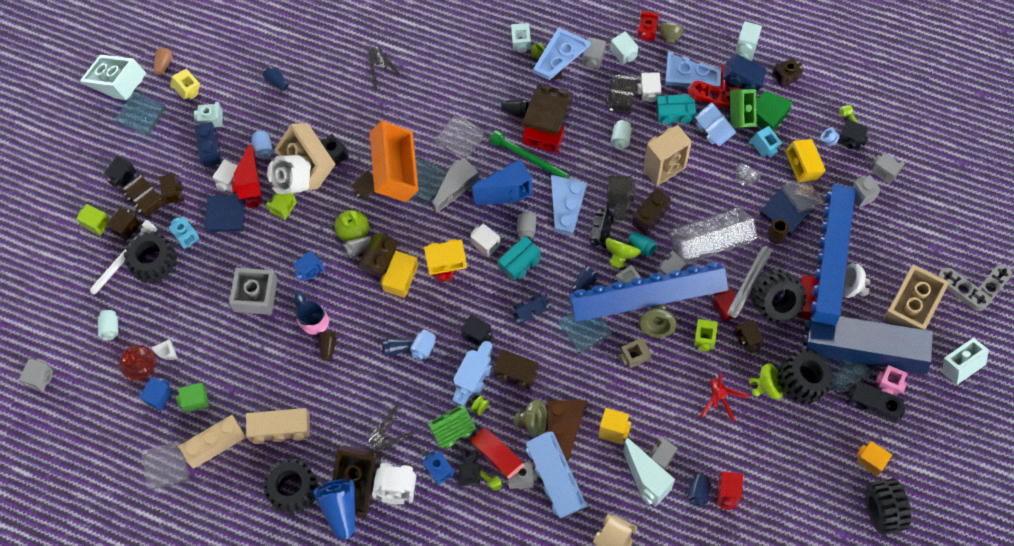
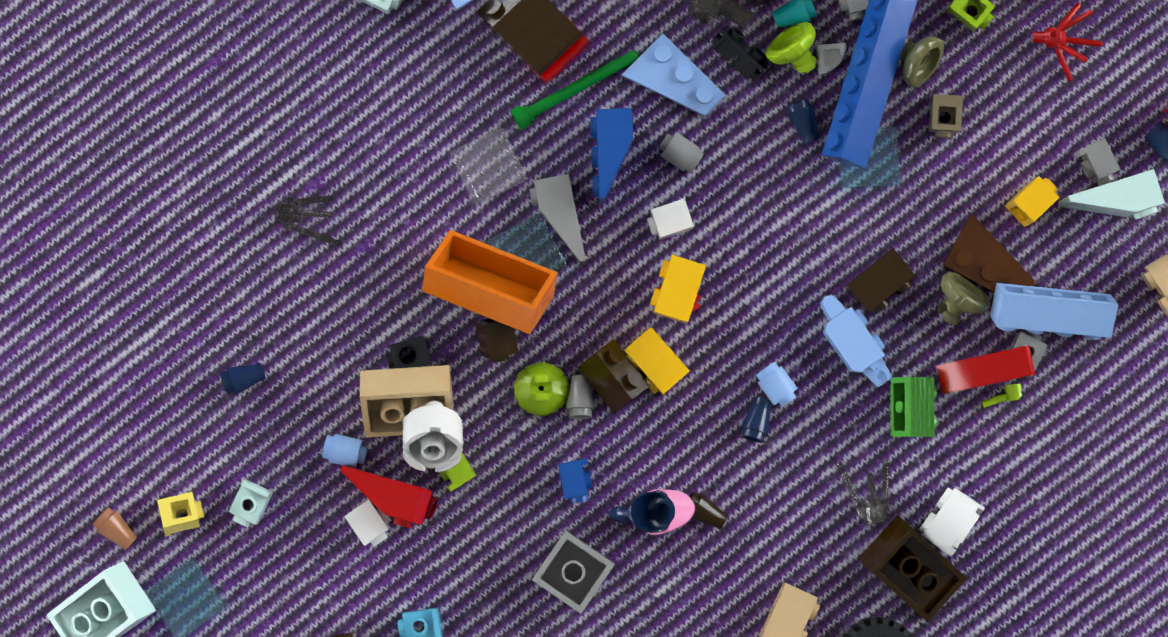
camera: 65 degrees left, 20 degrees up
dark brown brick [160,173,184,204] -> none
dark blue brick [194,122,222,168] -> none
dark blue tile [205,195,245,232] -> none
blue cone [313,479,355,539] -> none
blue brick [423,451,454,486] -> none
black plate [458,450,481,486] -> none
black brick [461,315,493,346] -> none
lime bush [471,395,489,416] -> none
teal brick [497,236,541,281] -> none
black cone [501,98,529,116] -> none
dark blue hinge [510,293,551,324] -> none

